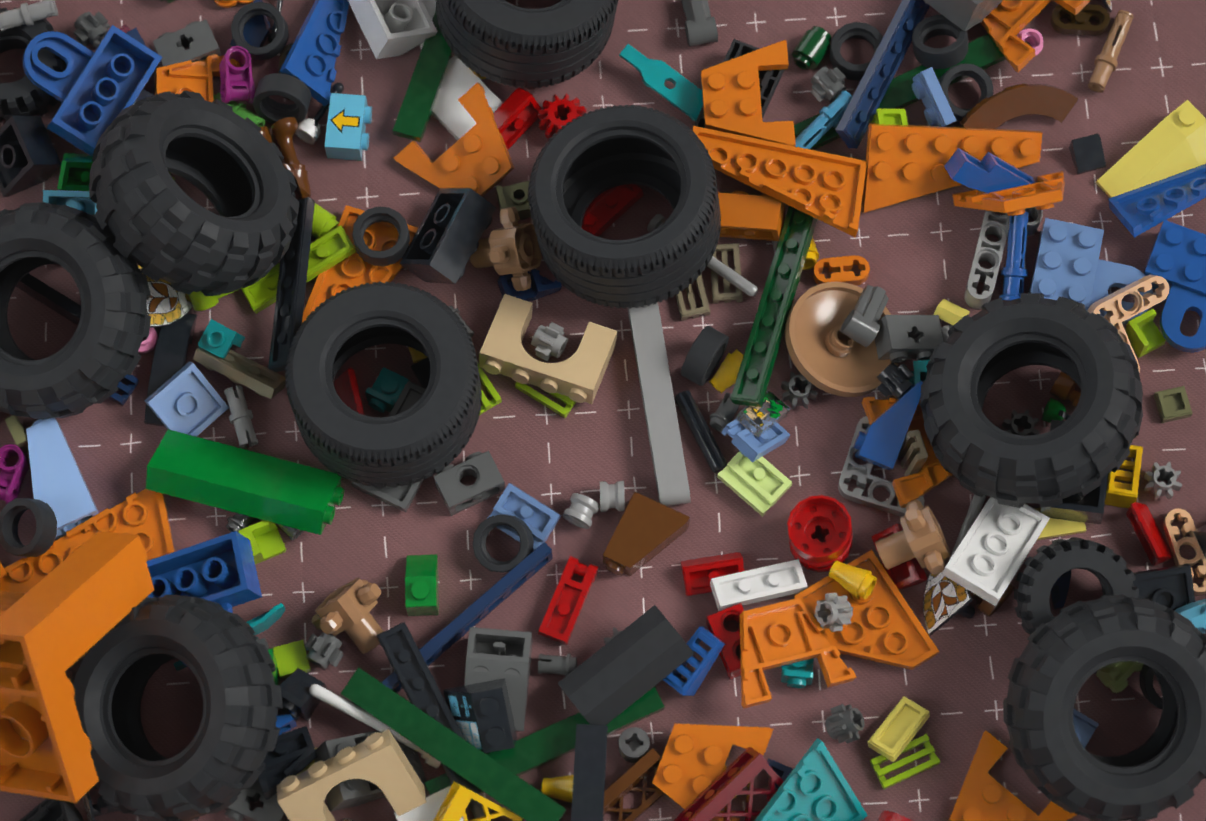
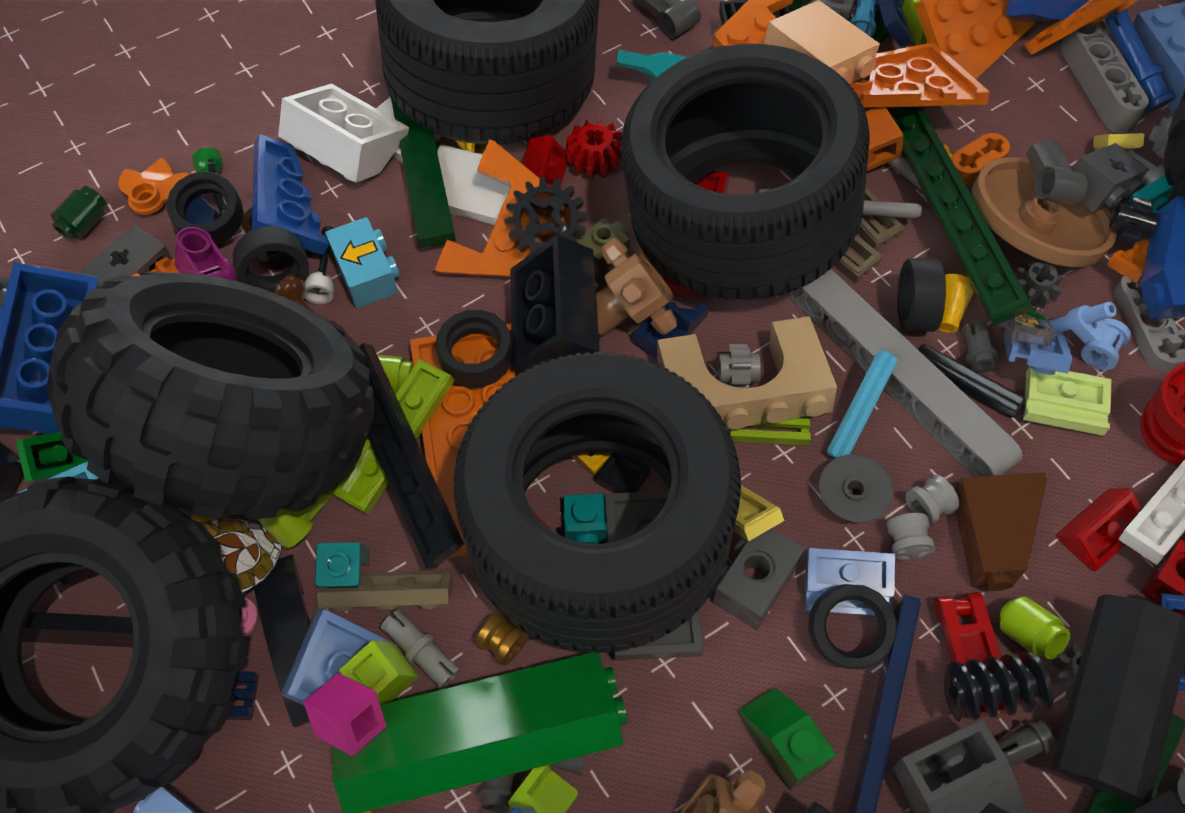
camera: 30 degrees left, 10 degrees down
none -> dark pink brick [303,673,387,757]
none -> lime panel [339,639,419,705]
none -> pearl gold wheel [476,611,530,666]
none -> black gear [504,177,587,254]
none -> light yellow tile [734,485,784,541]
none -> light nougat brick [764,0,880,84]
none -> dark grey piece [819,454,894,522]
none -> medium azure axle [827,350,897,459]
none -> black piece [944,652,1054,722]
none -> lime brick [1000,596,1070,659]
none -> light blue piece [1047,302,1131,370]

